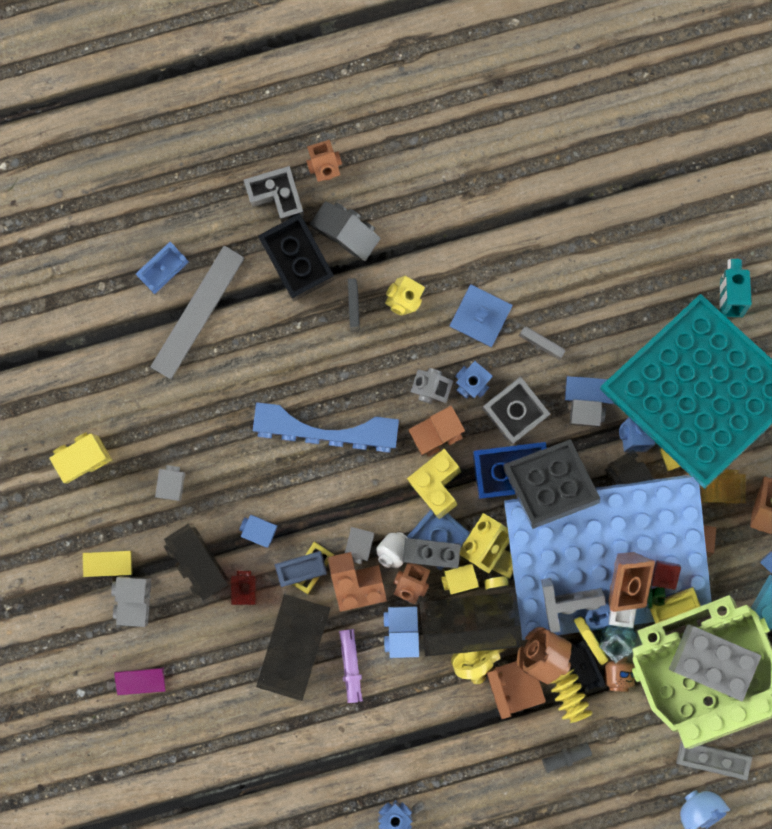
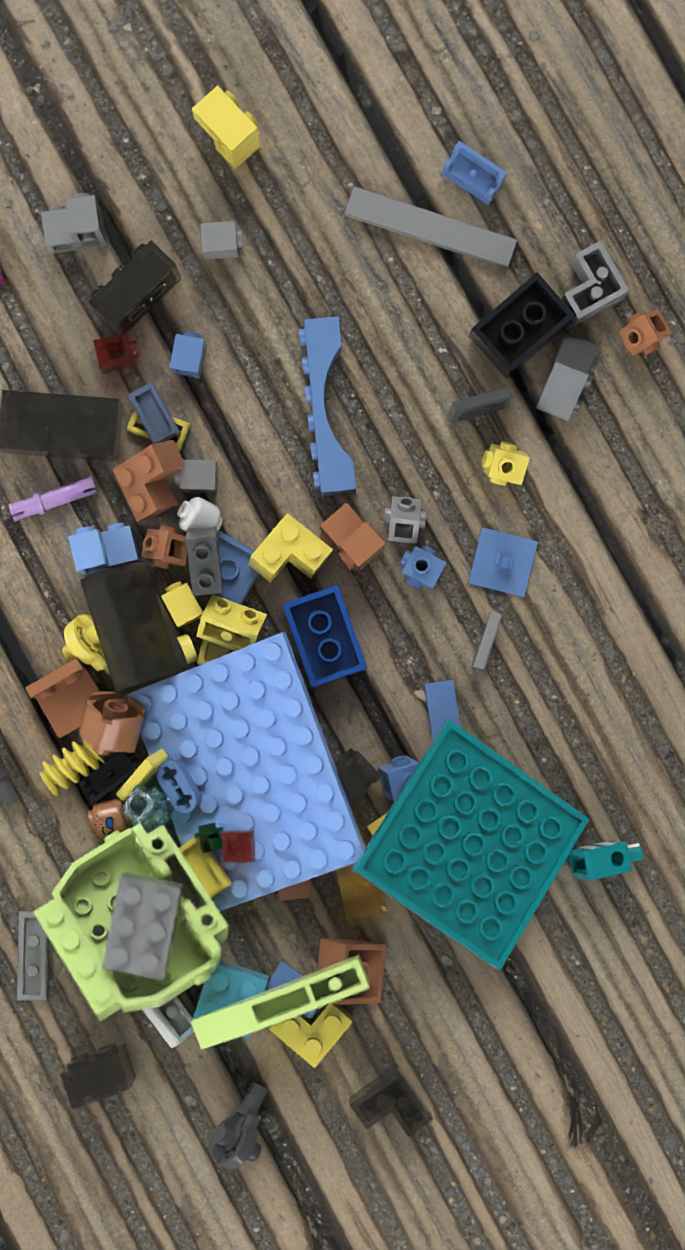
camera: 80 degrees right, 0 degrees up
light yellow tile [83,551,132,577] -> none
light grey brick [482,377,550,445] -> none
dark grey plate [504,439,601,529] -> none
light grey bracket [541,578,606,633] -> none
light grey brick [569,400,606,427] -> none
nougat slope [608,552,655,612] -> none
white tile [608,609,637,628] -> none

